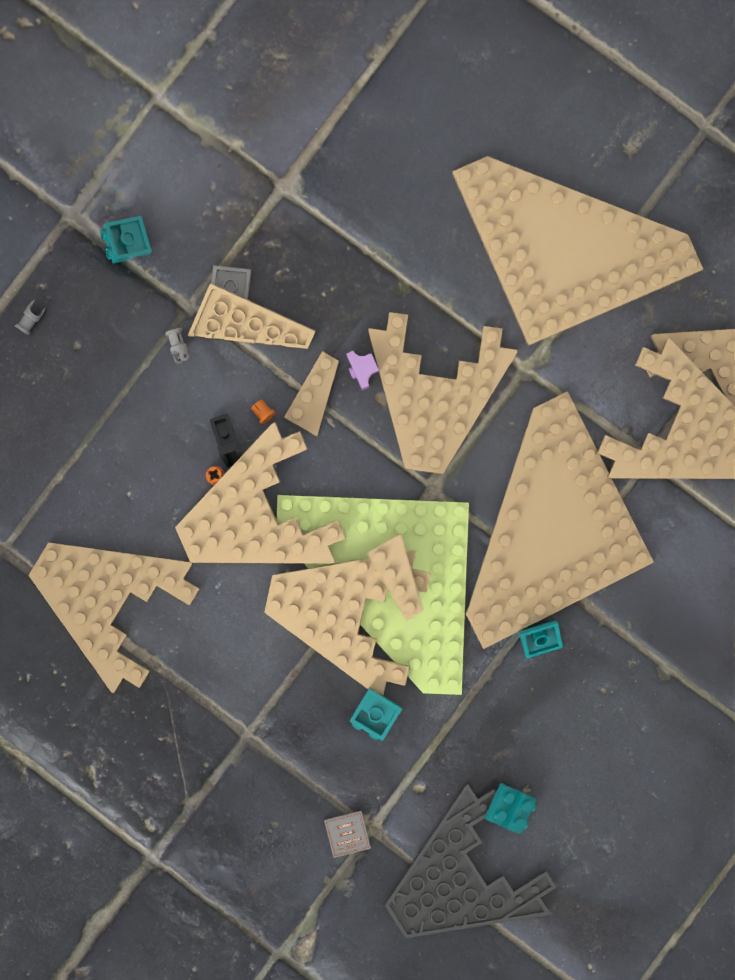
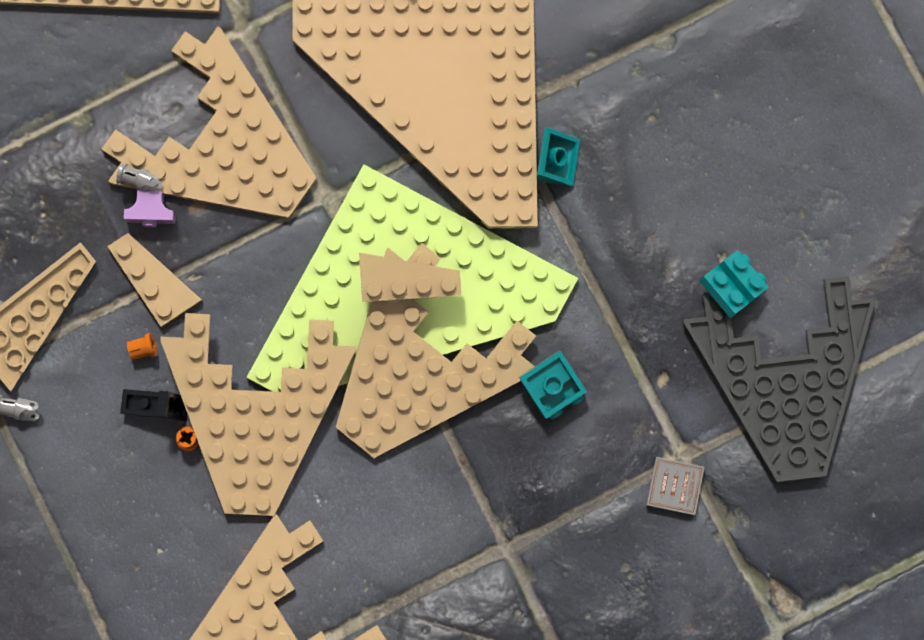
camera: 65 degrees left, 5 degrees down
none -> light grey piece [116,163,162,191]

